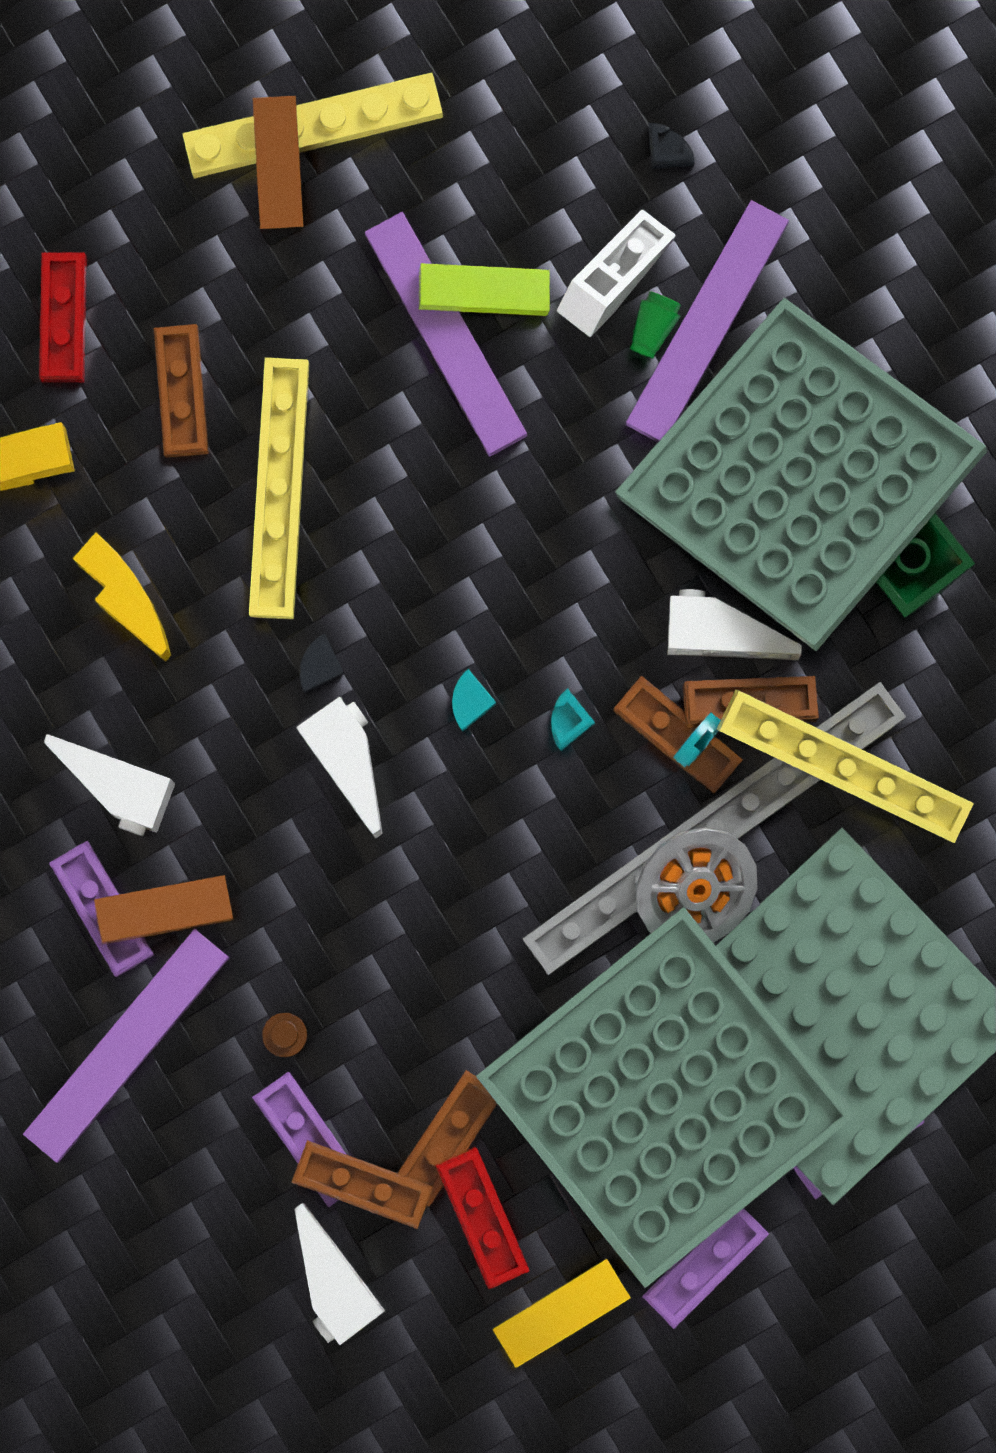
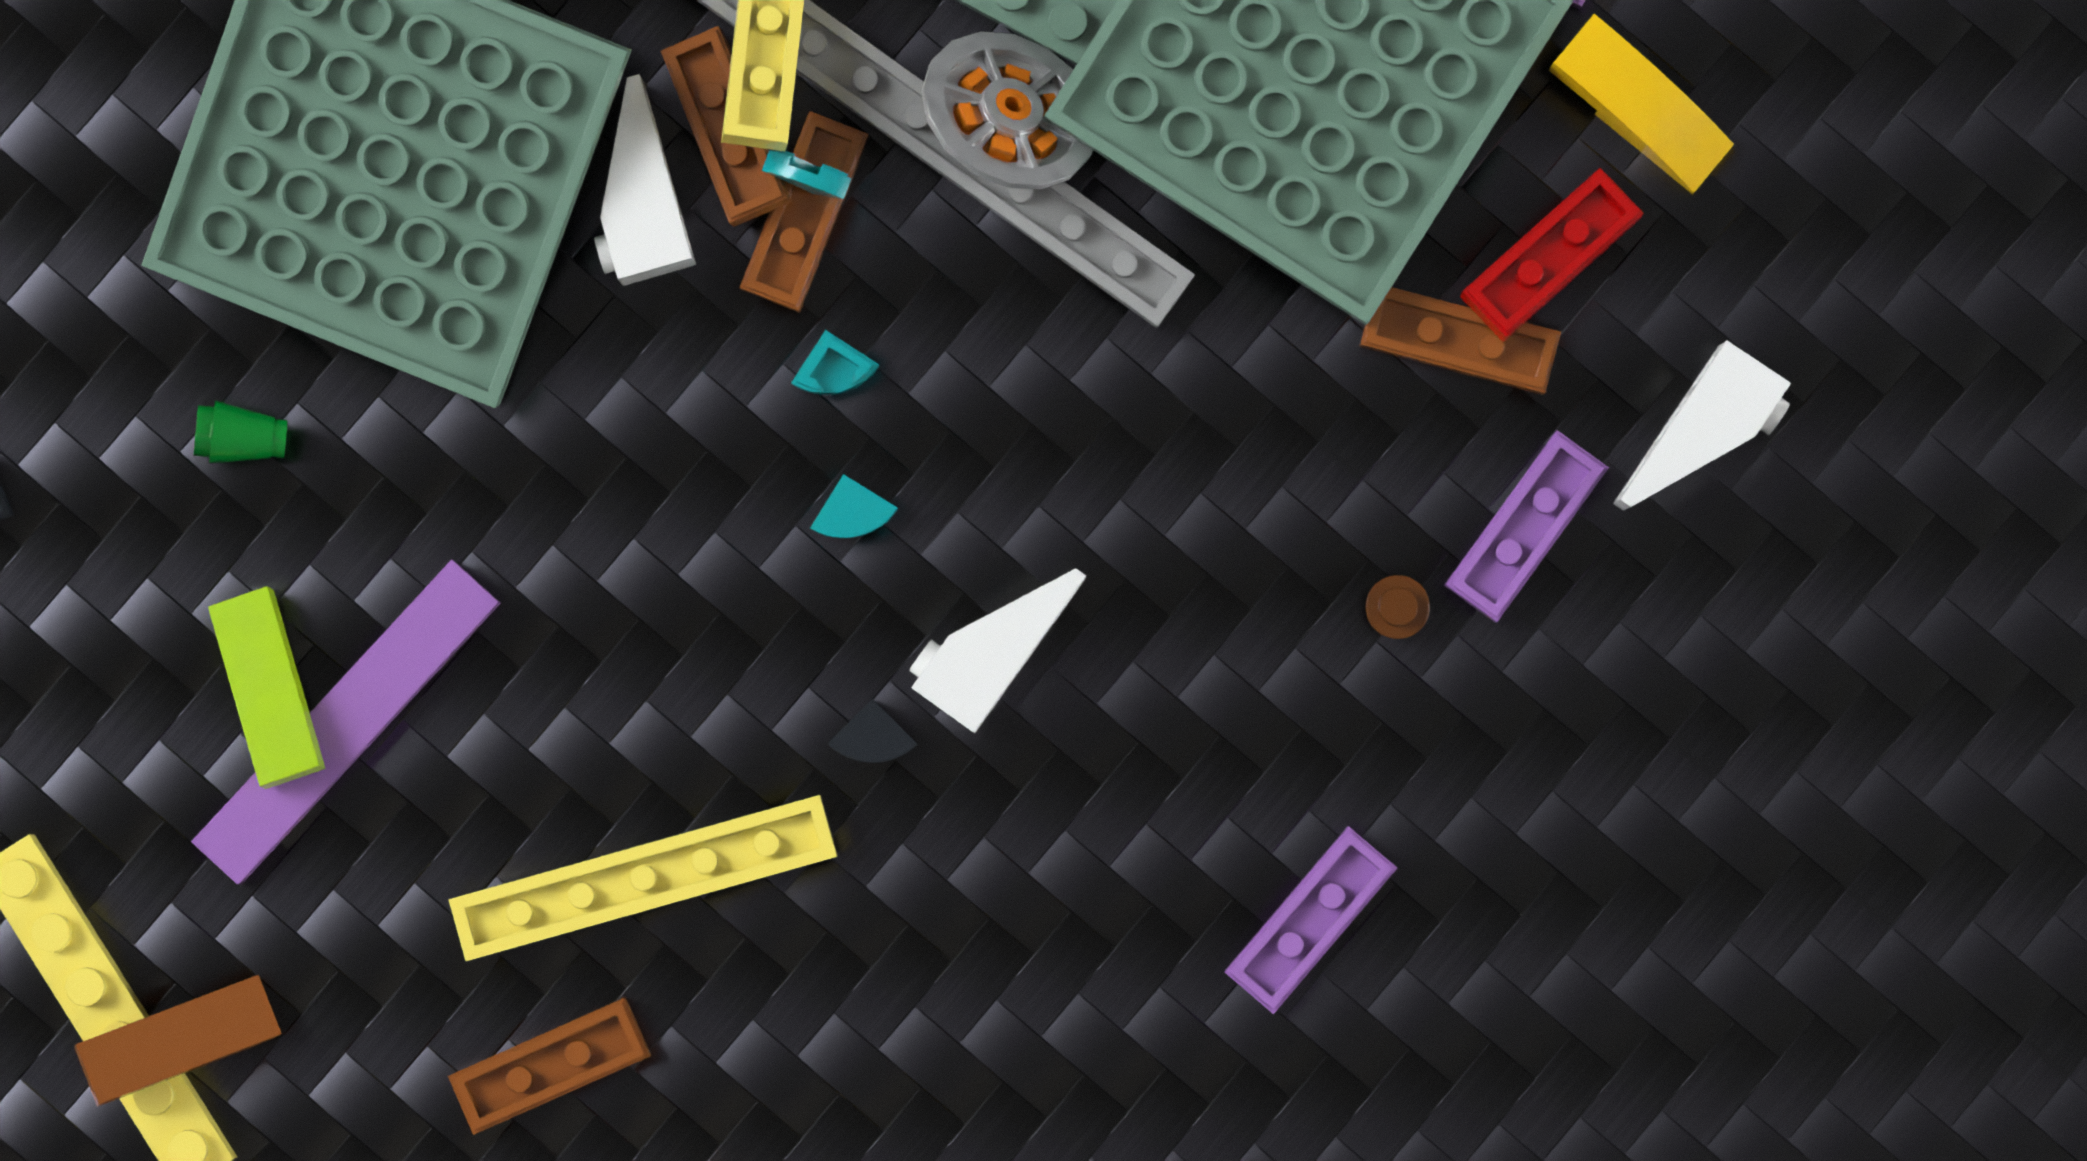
camera: 115 degrees left, 5 degrees up
medium lavender tile [23,929,229,1163] -> none
white slope [44,734,175,836] -> none
yellow slope [73,532,171,662] -> none
dark orange tile [93,875,233,945] -> none
dark orange tile [292,1140,433,1229] -> none
white slope [557,210,676,337] -> none
medium lavender tile [626,200,789,442] -> none

